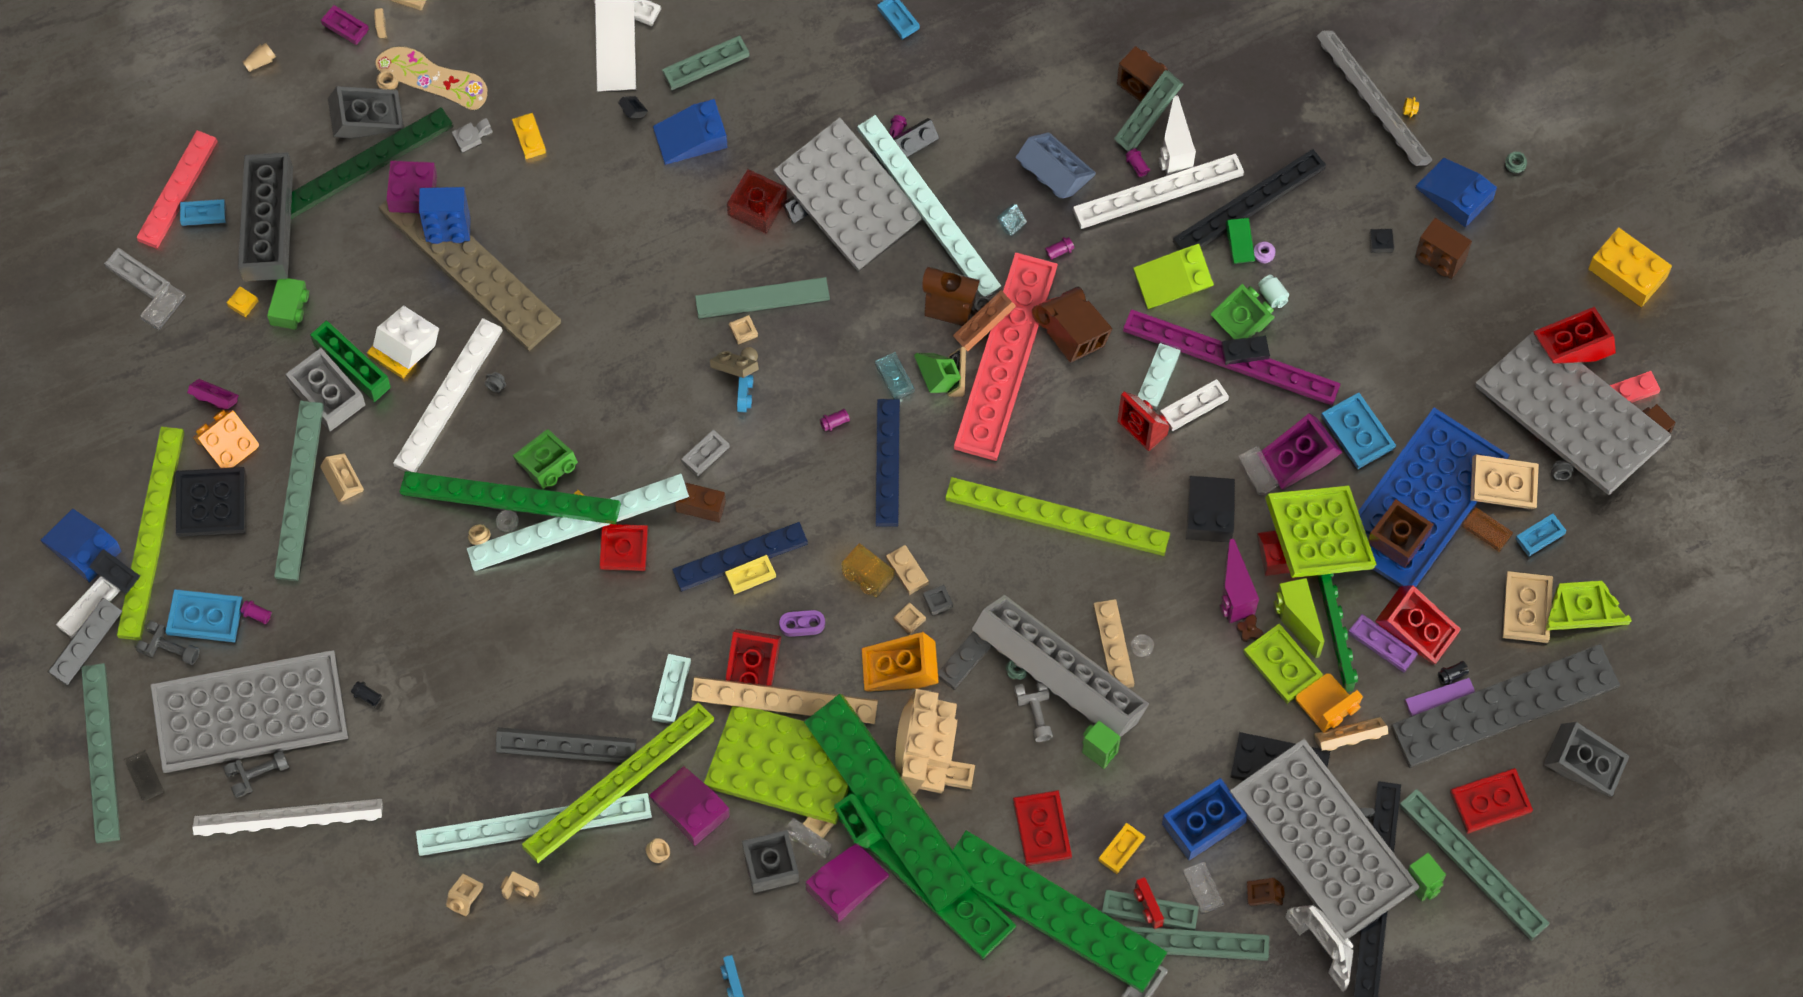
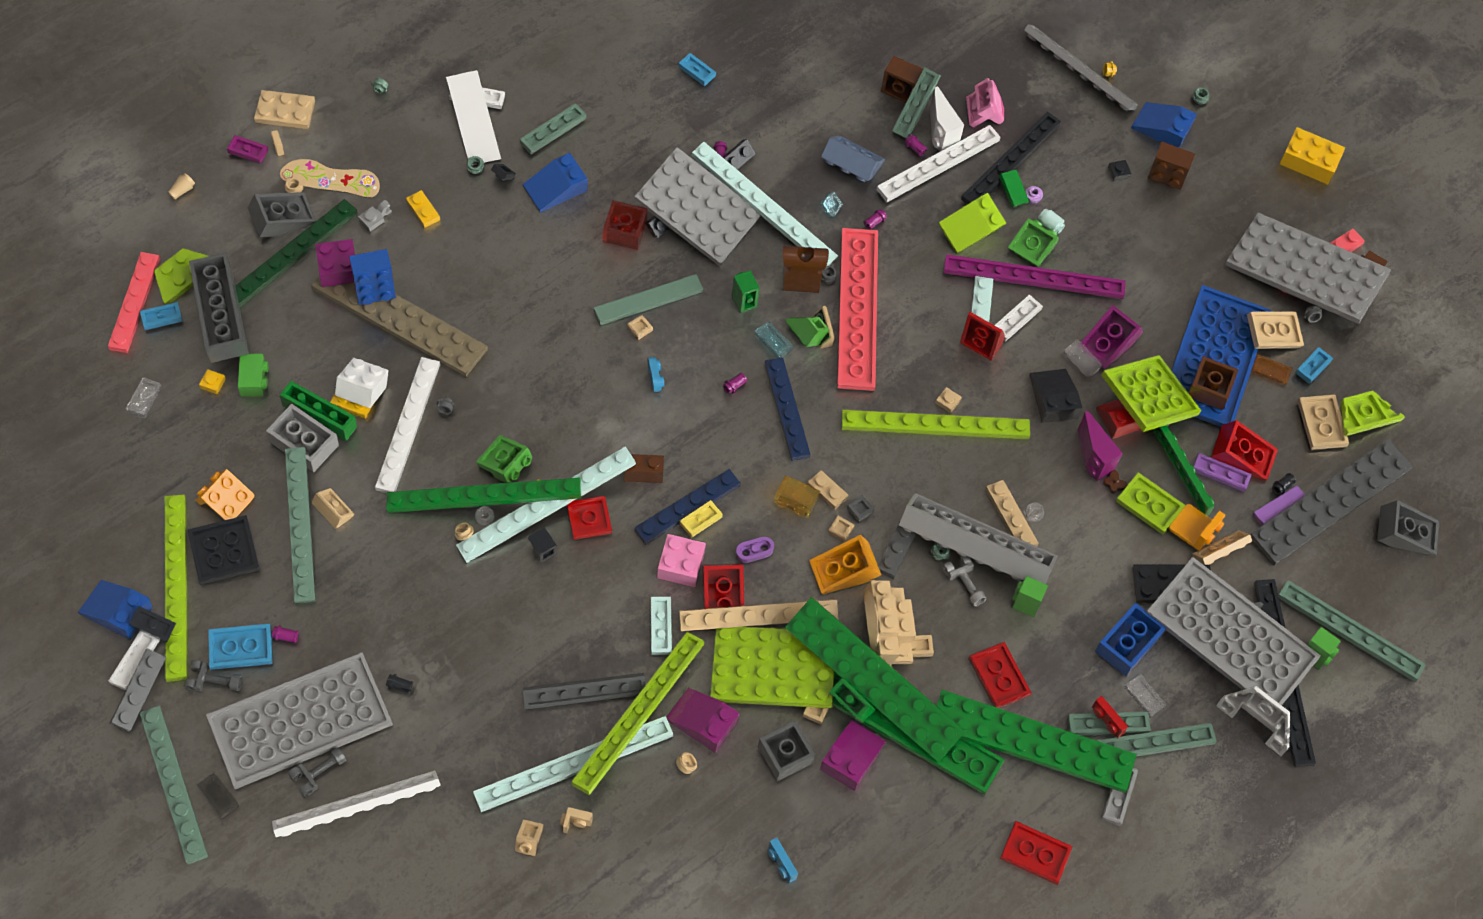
camera: 20 degrees left, 5 degrees down
light grey tile [104,248,170,302] -> none
magenta plate [187,379,239,409] -> none
light grey plate [681,429,729,477] -> none
dark tan plate [710,347,758,378] -> none
clear plate [788,818,832,858] -> none
nougat plate [953,290,1016,352] -> none
reddish brown piece [1032,286,1113,363] -> none
yellow plate [1098,823,1145,874] -> none
black plate [1221,335,1270,365] -> none
reddish brown bracket [1247,877,1285,906] -> none
lime slope [1273,578,1324,658] -> none
dark azure plate [1321,392,1396,470] -> none
red tile [1450,768,1533,834] -> none
red slope [1533,307,1616,364] -> none
none -> lime wing [154,248,208,305]
none -> sand green plate [466,156,484,174]
none -> black panel [528,527,557,563]
none -> bright pink brick [657,534,706,587]
none -> green brick [732,270,760,313]
none -> tan plate [935,387,962,414]
none -> bright pink piece [966,78,1004,127]

